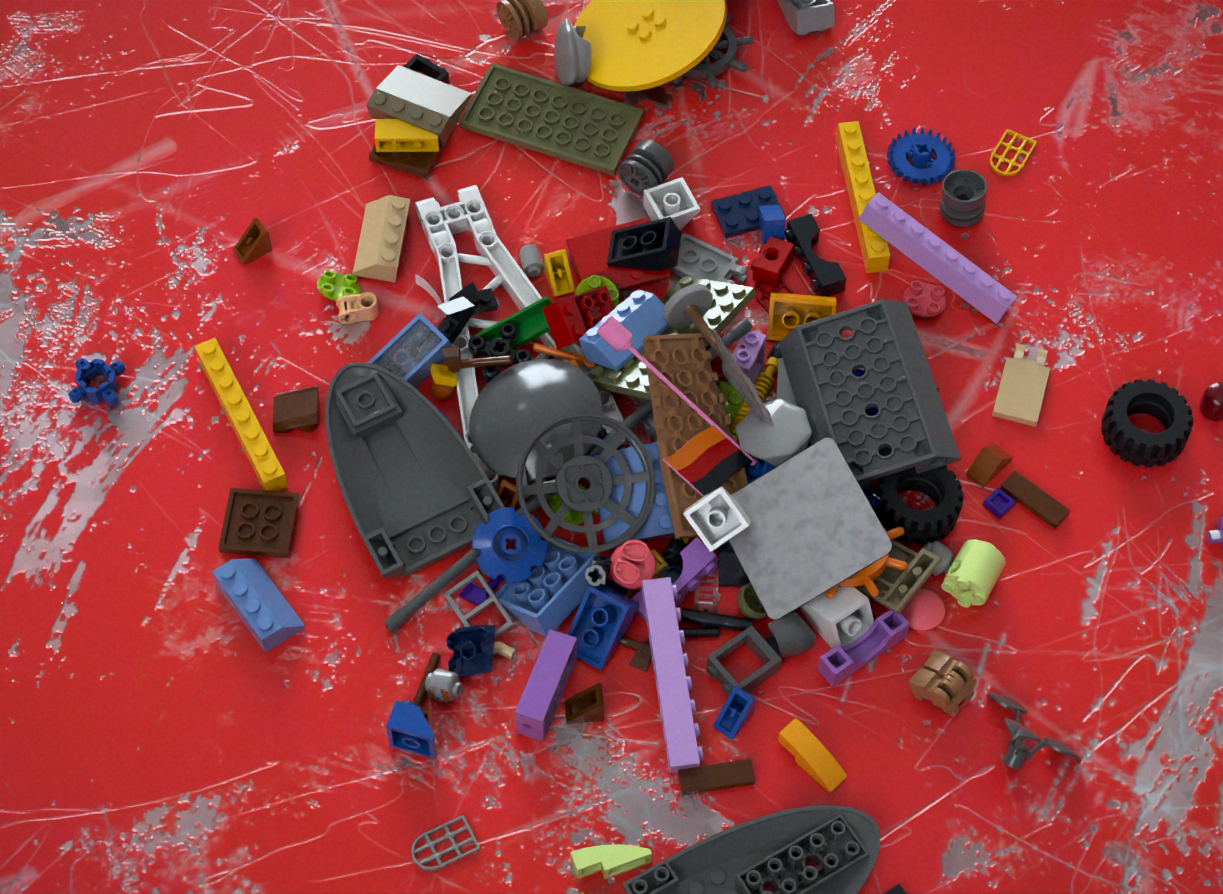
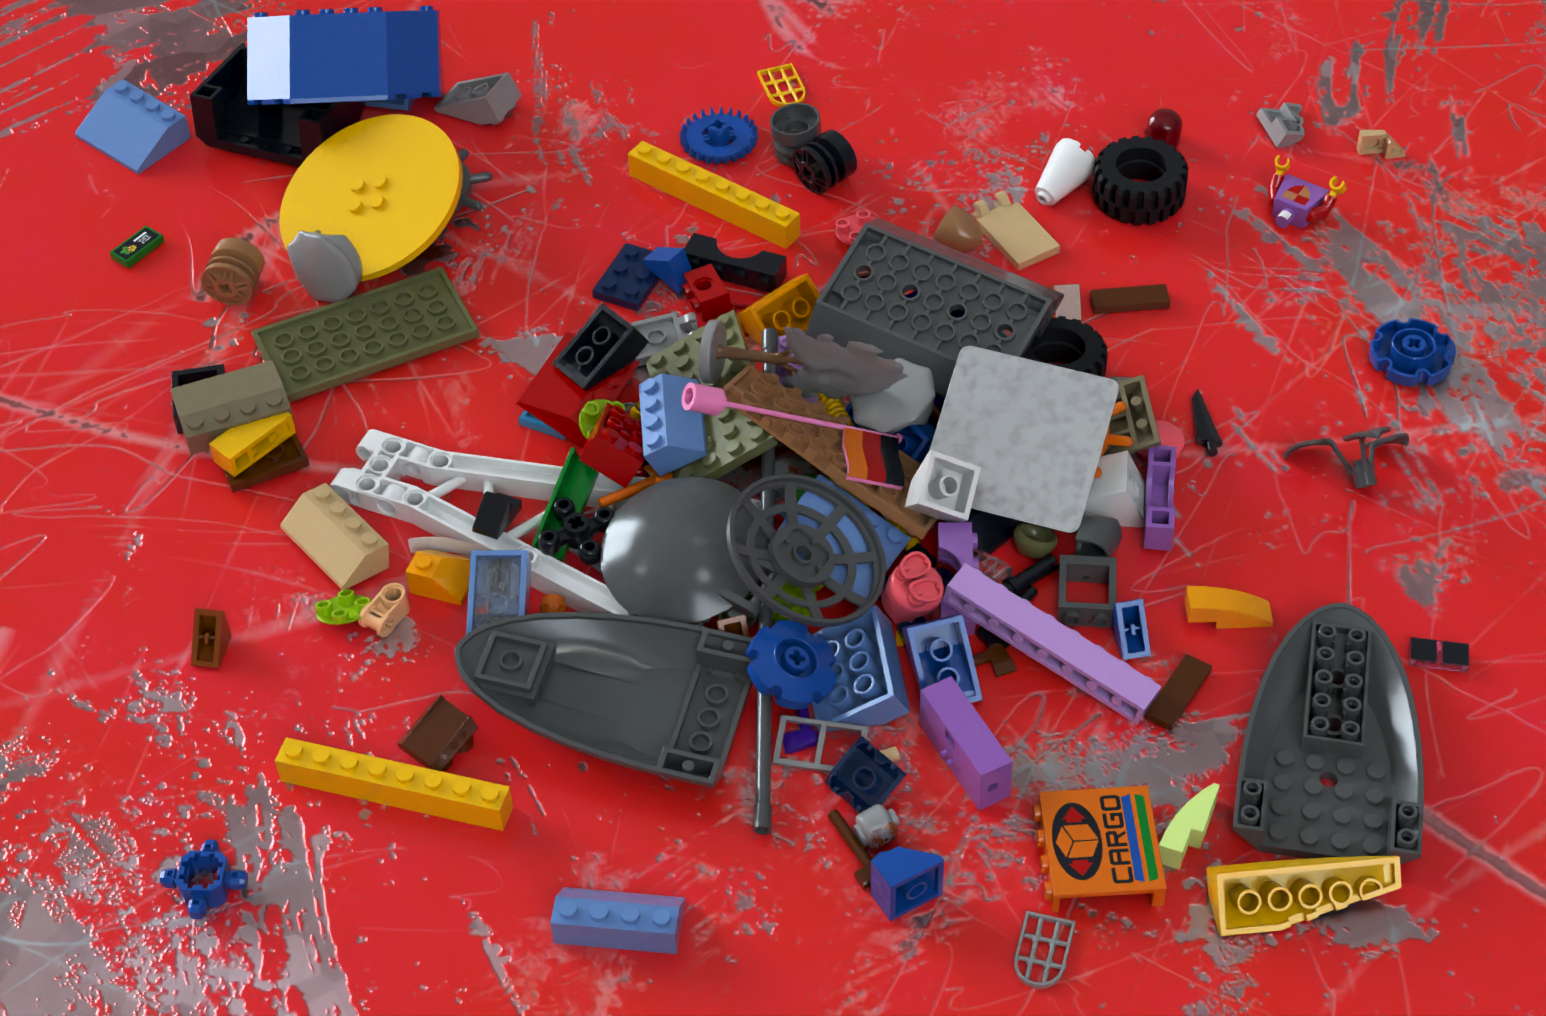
camera: 45 degrees left, 10 degrees down
reddish brown plate [219,488,300,558] -> none
yellow tile [430,364,458,387] -> none
black slope [437,296,478,344] -> none
reddish brown piece [442,346,513,373] -> none
light grey brick [519,244,545,277] -> none
yellow slope [544,249,575,297] -> none
reddish brown slope [565,683,604,724] -> none
black connector [585,556,612,586] -> none
dark grey wheel [618,140,674,196] -> none
white slope [643,177,700,230] -> none
lavender brick [858,192,1017,324] -> none
medium nougat hips [908,650,978,716] -> none
yellowish green cylinder [941,539,1006,608] -> none
dark purple tile [983,488,1016,519] -> none
none -> light orange slope [405,549,471,605]
none -> black wheel [792,130,857,194]
none -> medium nougat piece [933,205,983,253]
none -> orange panel [1033,785,1167,912]
none -> white cone [1035,138,1096,205]
none -> black bar [1191,389,1223,457]
none -> blue piece [1369,318,1456,387]

